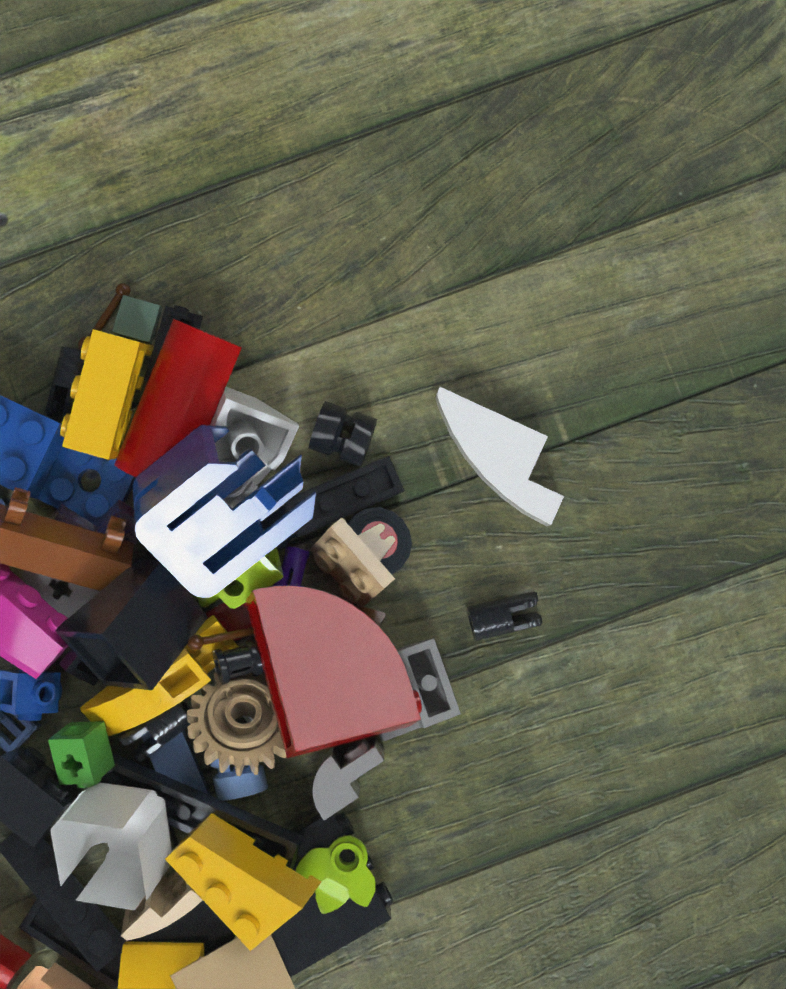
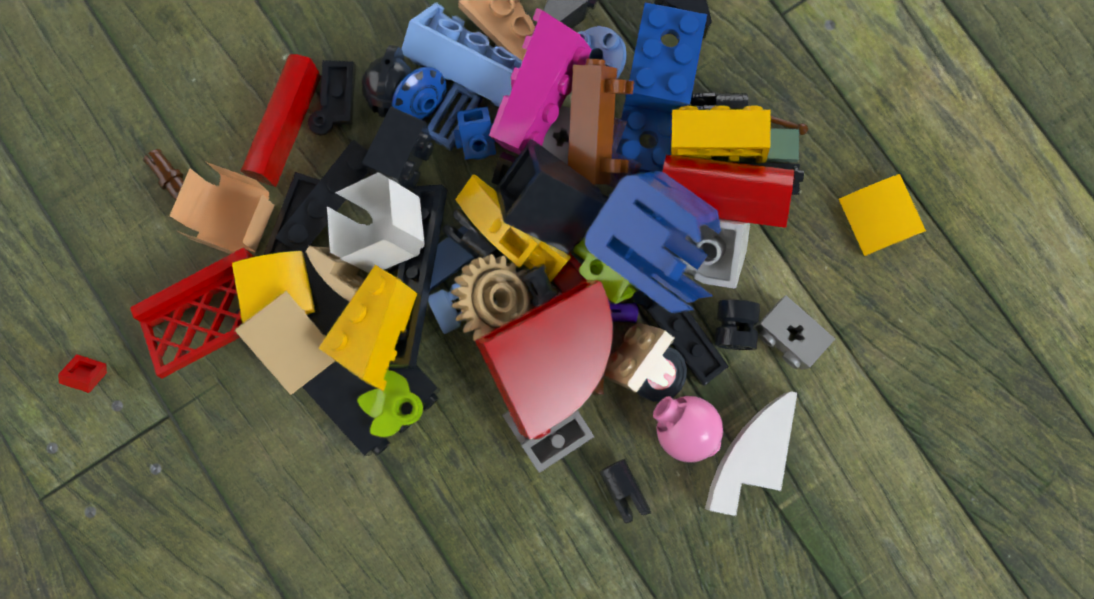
camera: 80 degrees right, 5 degrees down
bright green brick [48,721,115,788] -> none
reddish brown hinge [188,627,255,651] -> none
light grey brick [313,737,384,820] -> none
none -> bright pink brick [653,396,723,462]
none -> light grey brick [755,295,835,370]
none -> yellow slope [839,174,926,256]

